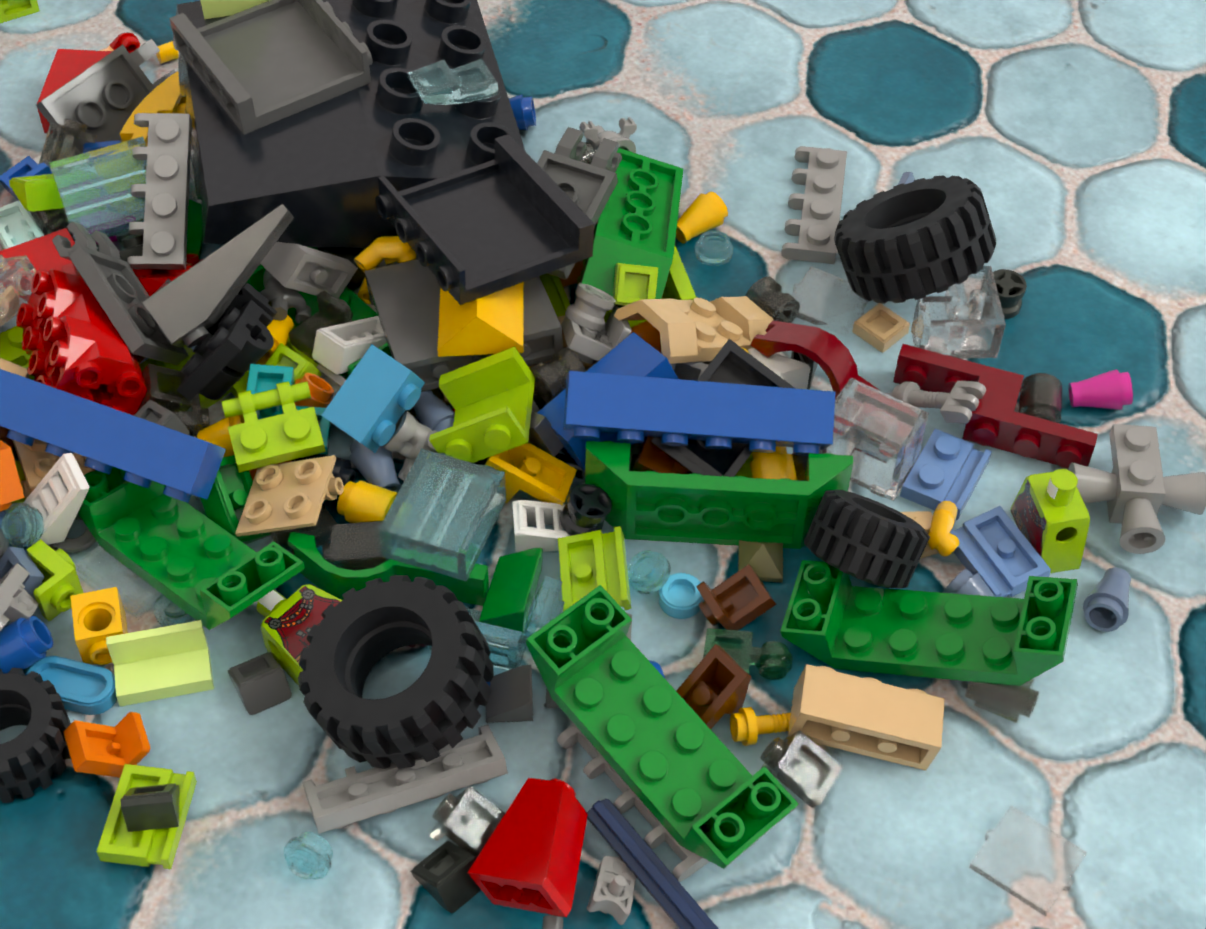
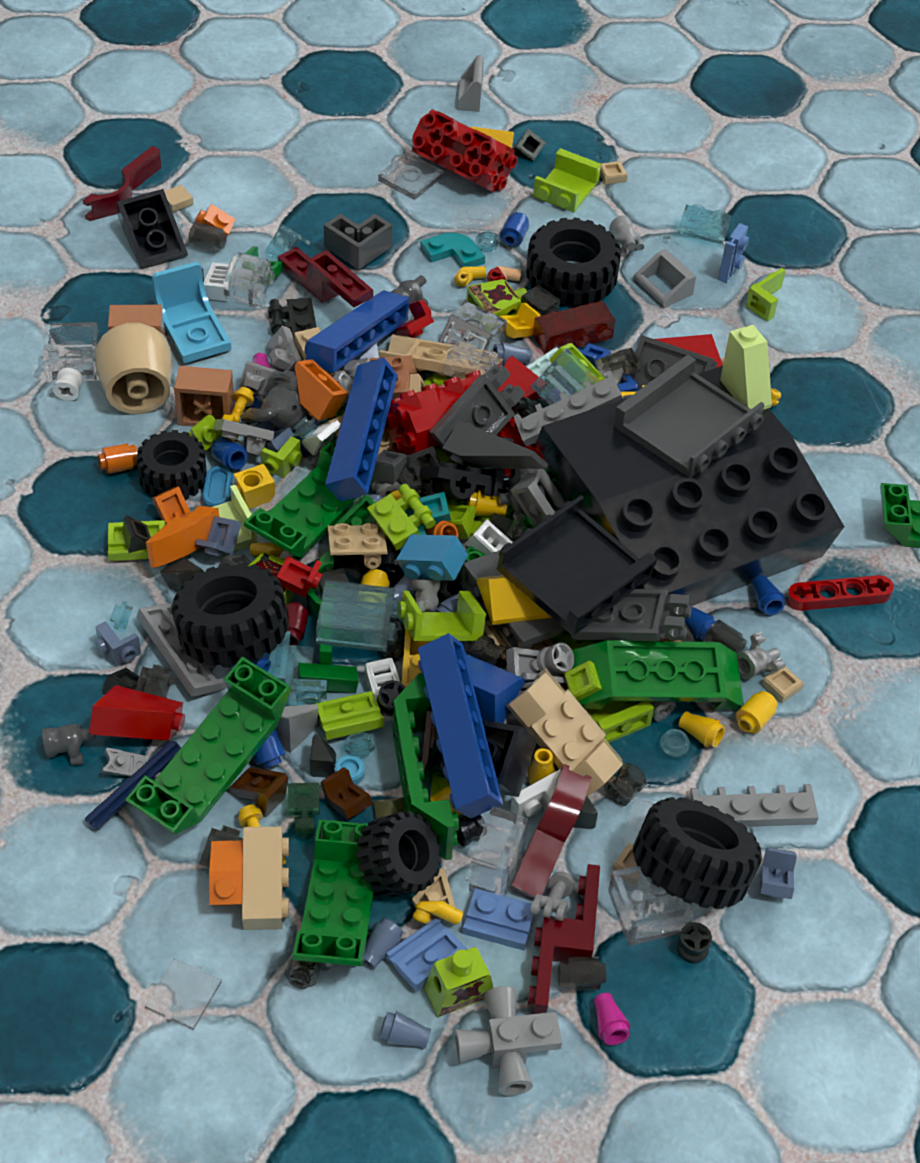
camera: 75 degrees right, 0 degrees up
clear light blue slope [408,59,499,105] -> none
none -> sand blue bracket [94,621,141,667]
none -> orange slope [146,506,219,568]
none -> pearl dark grey slope [160,557,204,590]
none -> sand blue bracket [195,516,241,557]
none -> orange slope [209,840,243,906]
none -> yellow arm [250,542,284,557]
none -> red bracket [276,556,323,597]
none -> pearl dark grey slope [310,734,336,778]
none -> yellow brick [736,691,778,734]
none -> tan tile [762,666,804,703]
none -> red beam [786,575,894,611]

